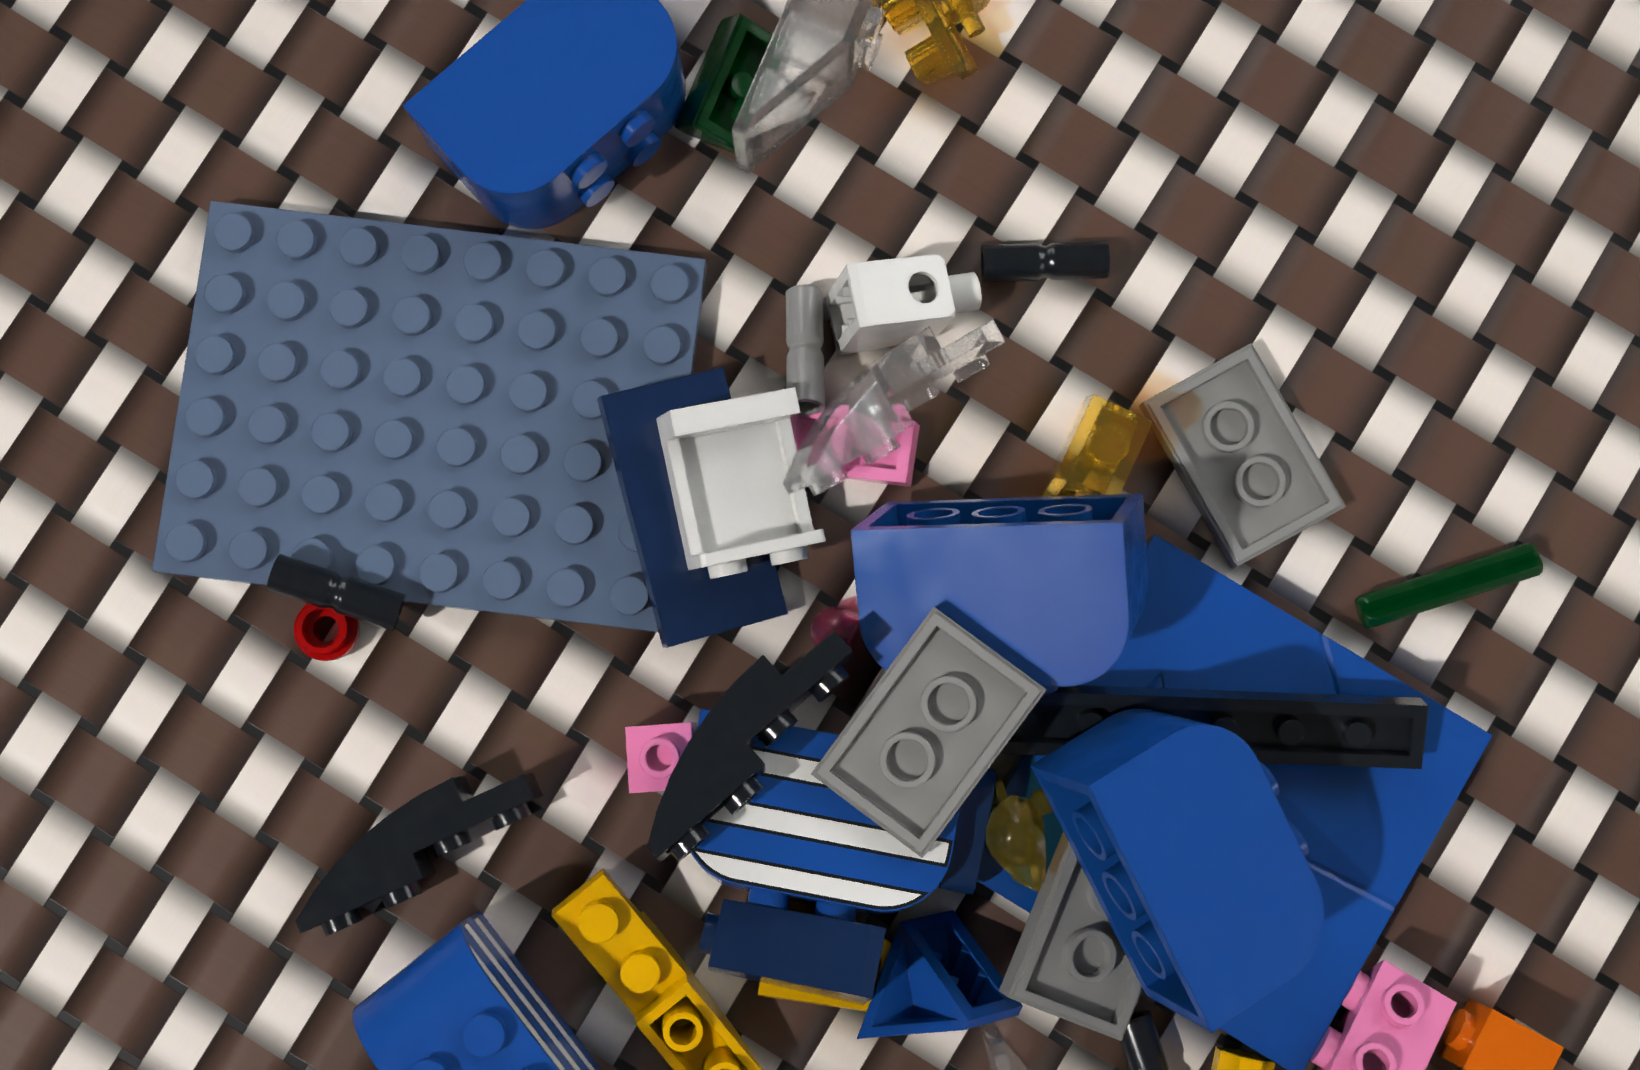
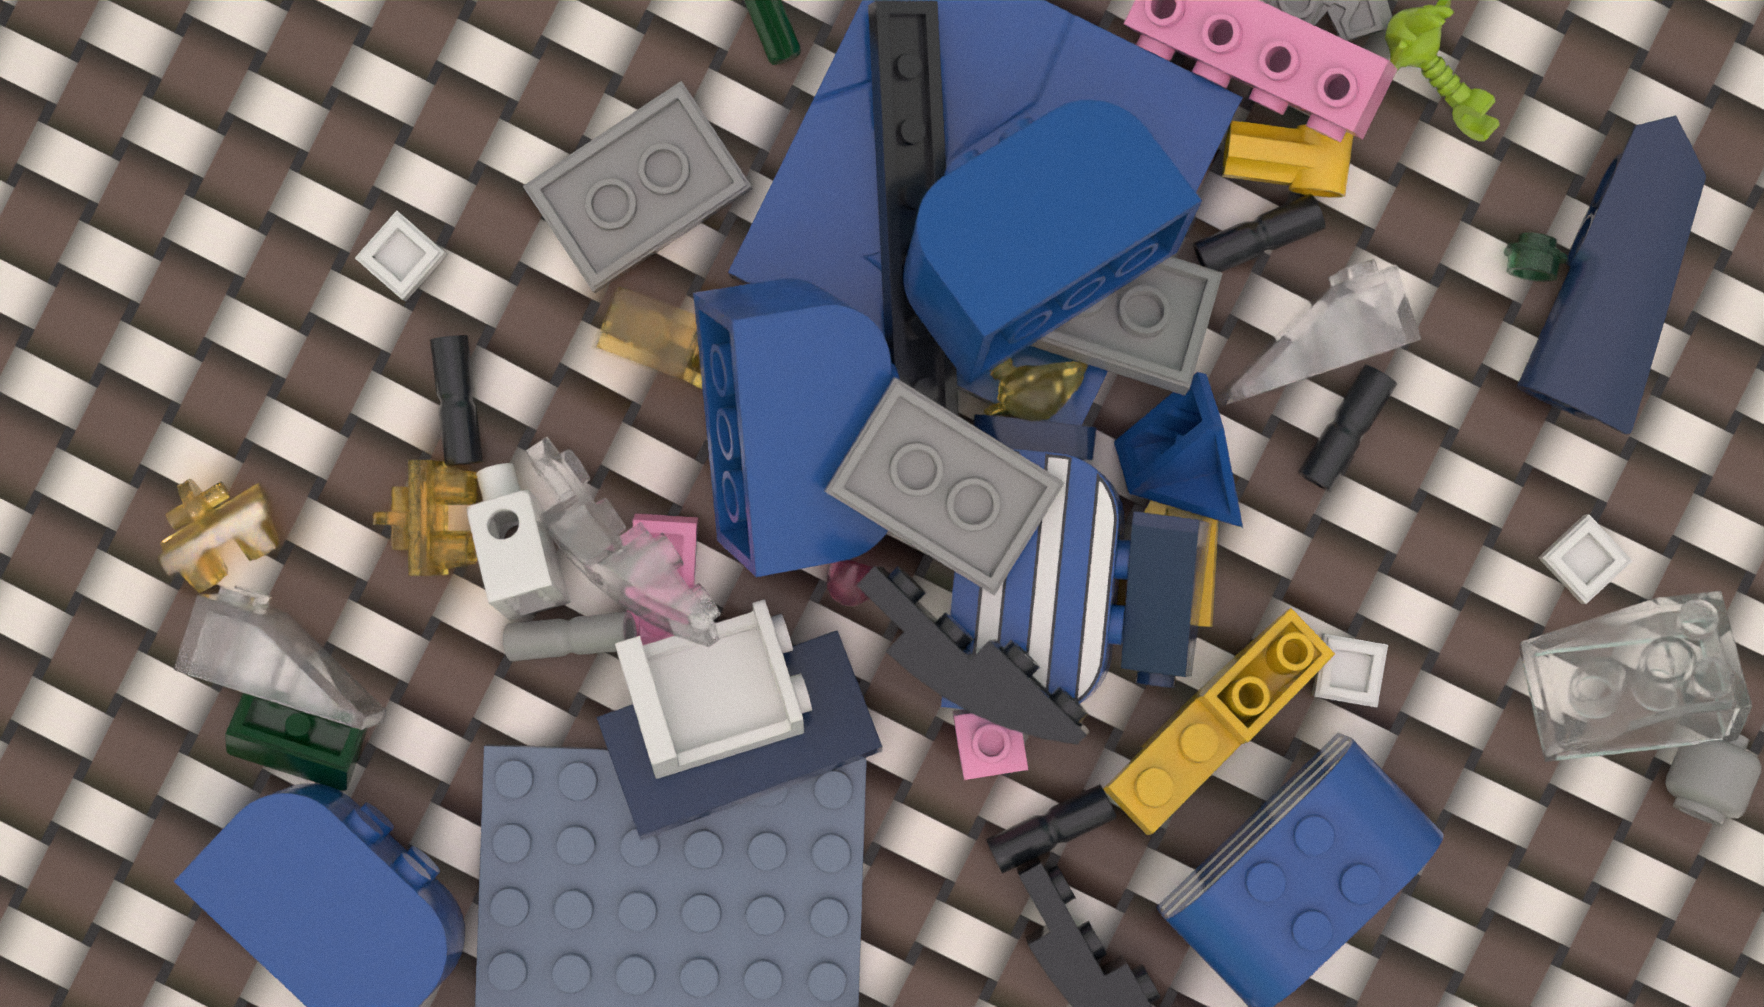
camera: 90 degrees left, 5 degrees up
none -> white tile [355,210,447,301]
none -> clear yellow hips [373,460,477,576]
none -> black piece [986,784,1117,874]

